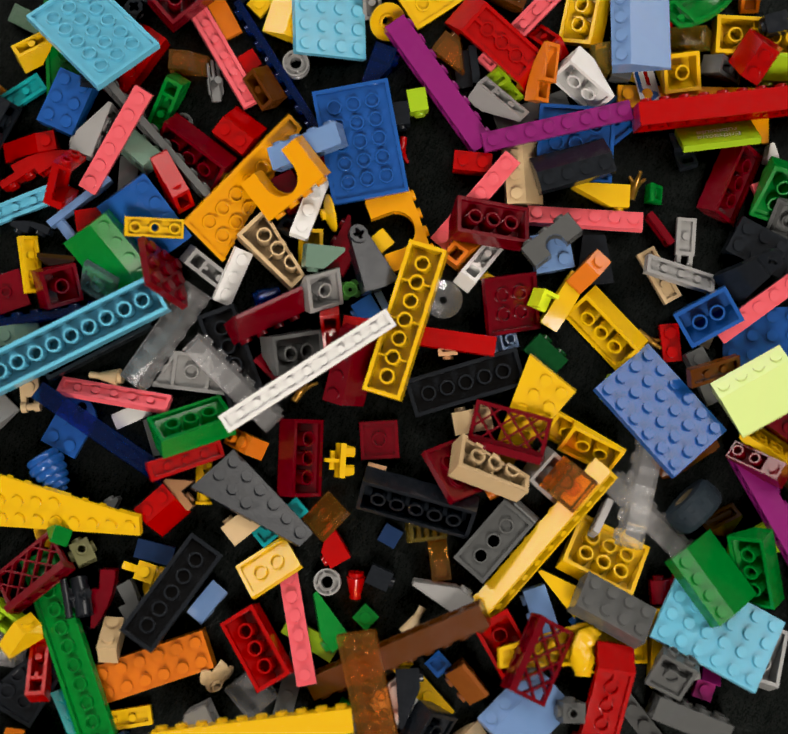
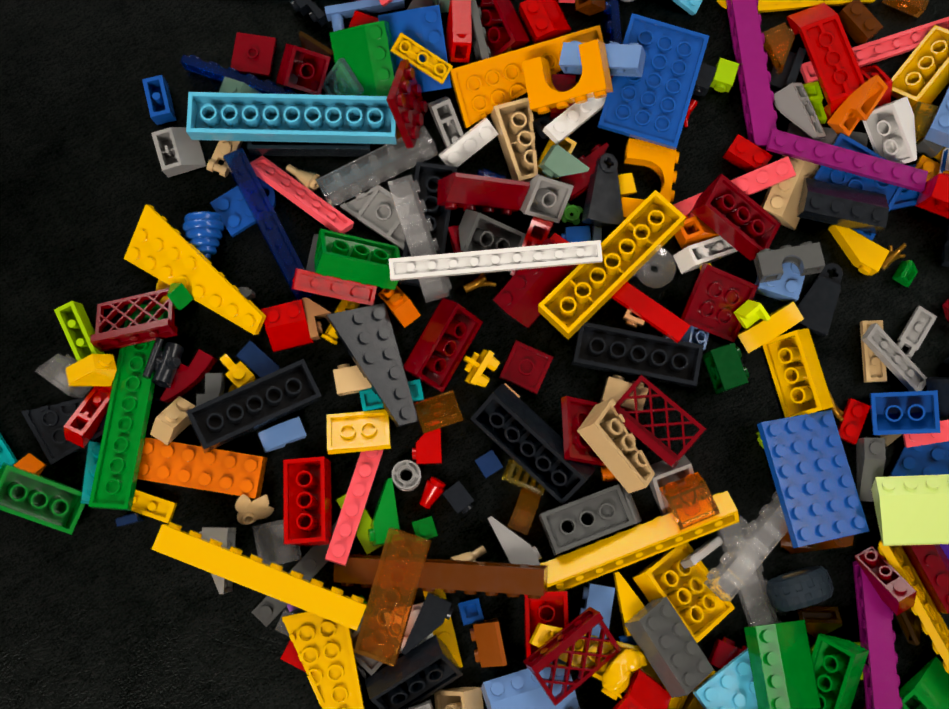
camera: 25 degrees right, 5 degrees down
yellow plate [16,236,42,294] -> none
olive brick [67,537,97,569] -> none
white sticker [111,408,152,430] -> none
yellow dish [320,194,337,232] -> none
clear blue slope [361,41,400,83] -> none
yellow wing [492,353,576,465] -> none
coral plate [528,205,643,233] -> none
yellow slope [541,411,626,470] -> none
orange slope [566,249,611,295] -> none
dark red tile [643,210,675,248] -> none
reddish brown plate [686,354,741,389] -> none

